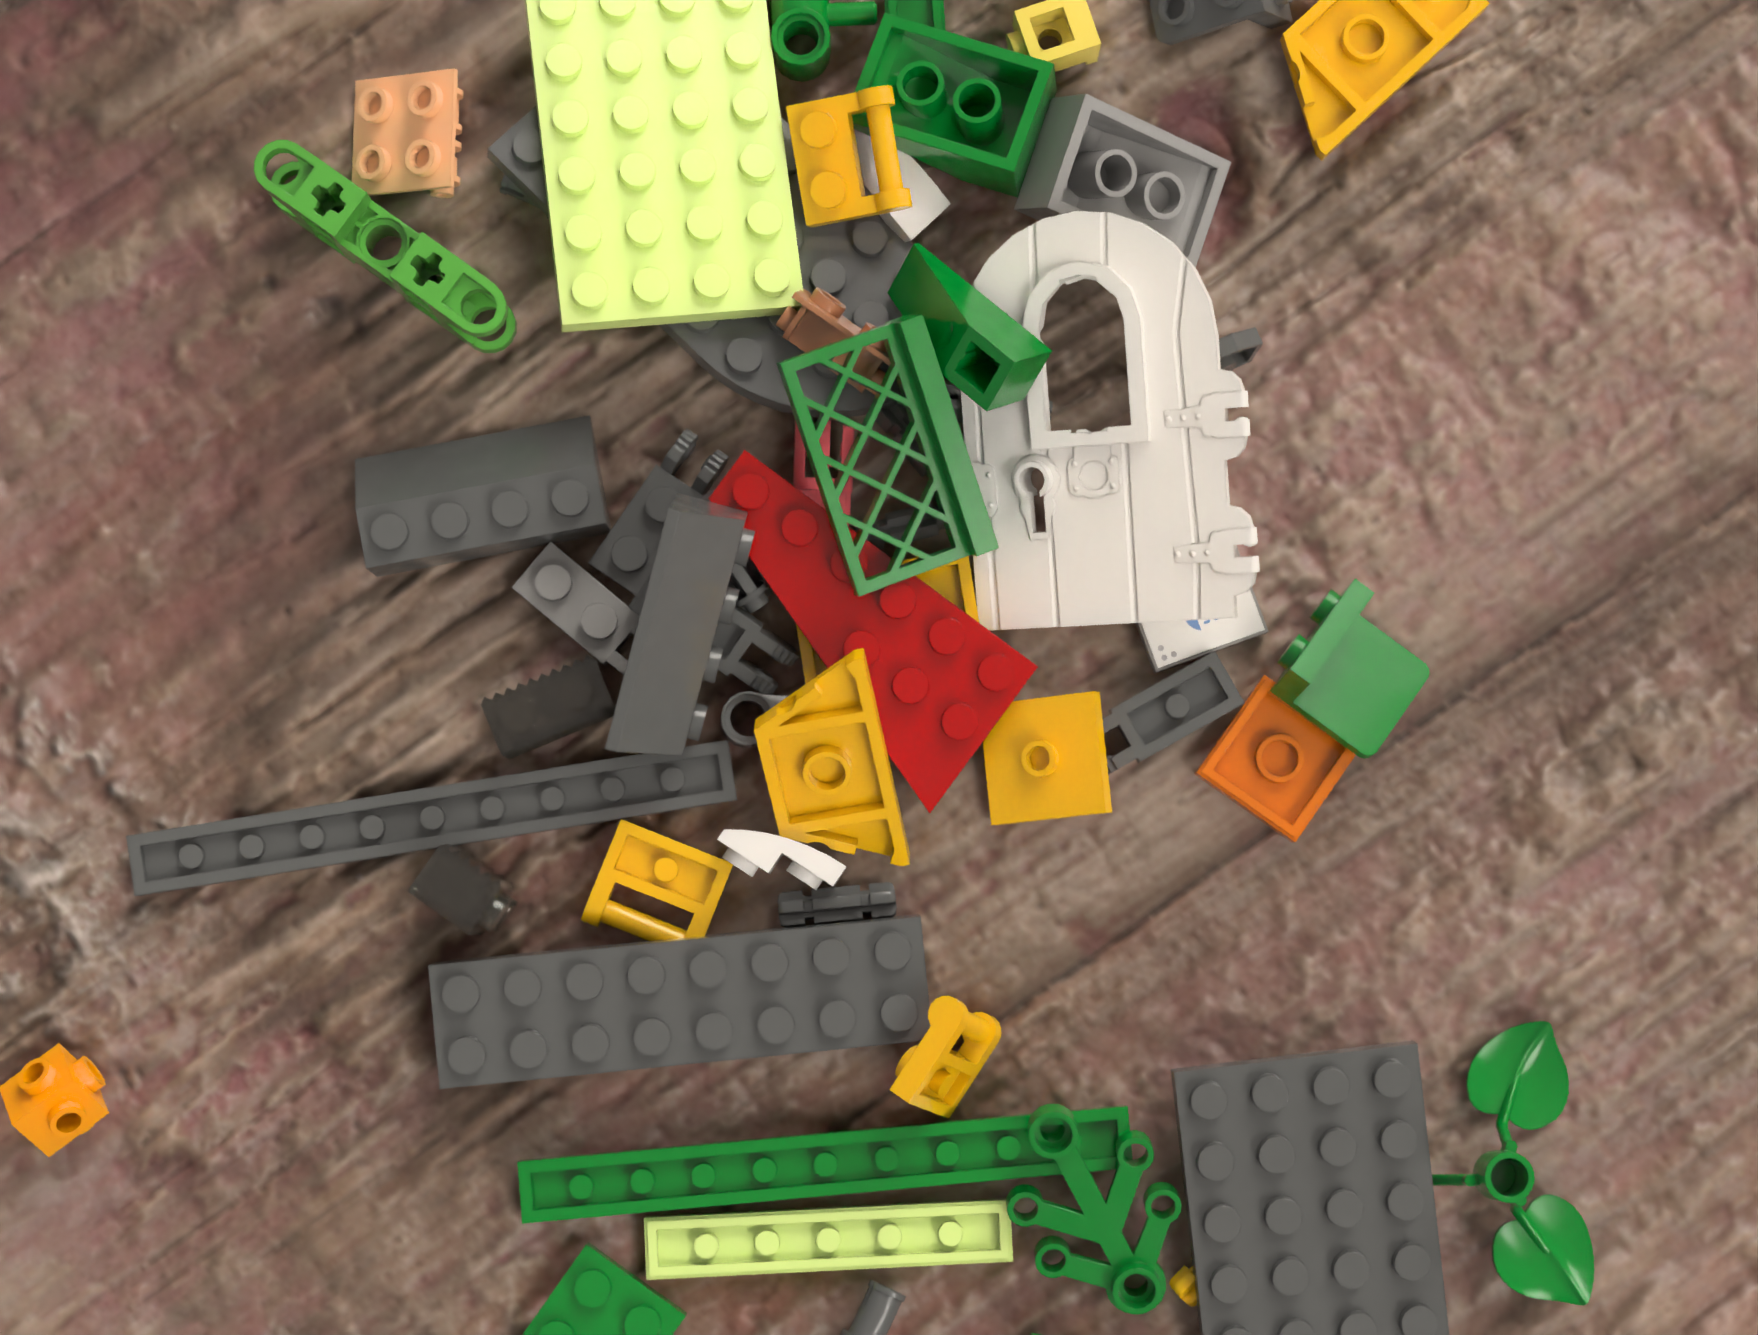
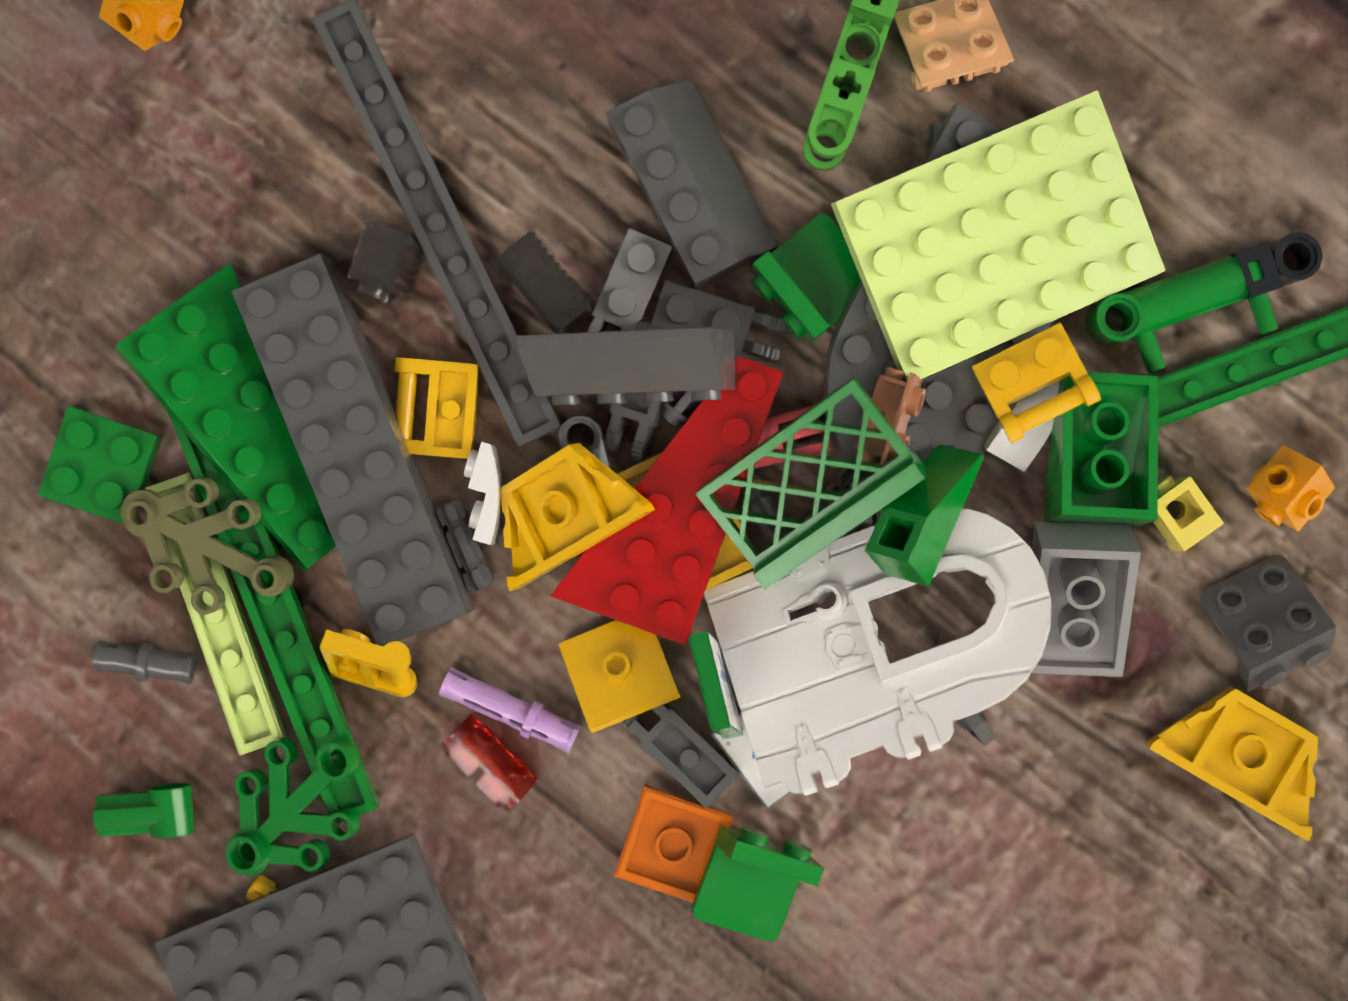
camera: 85 degrees right, 5 degrees up
none -> green wing [114,263,336,572]
none -> olive plant [121,477,294,615]
none -> lavender pin [439,667,581,753]
none -> clear red hinge [441,714,538,811]
none -> green tile [689,631,743,739]
none -> green bracket [751,214,861,344]

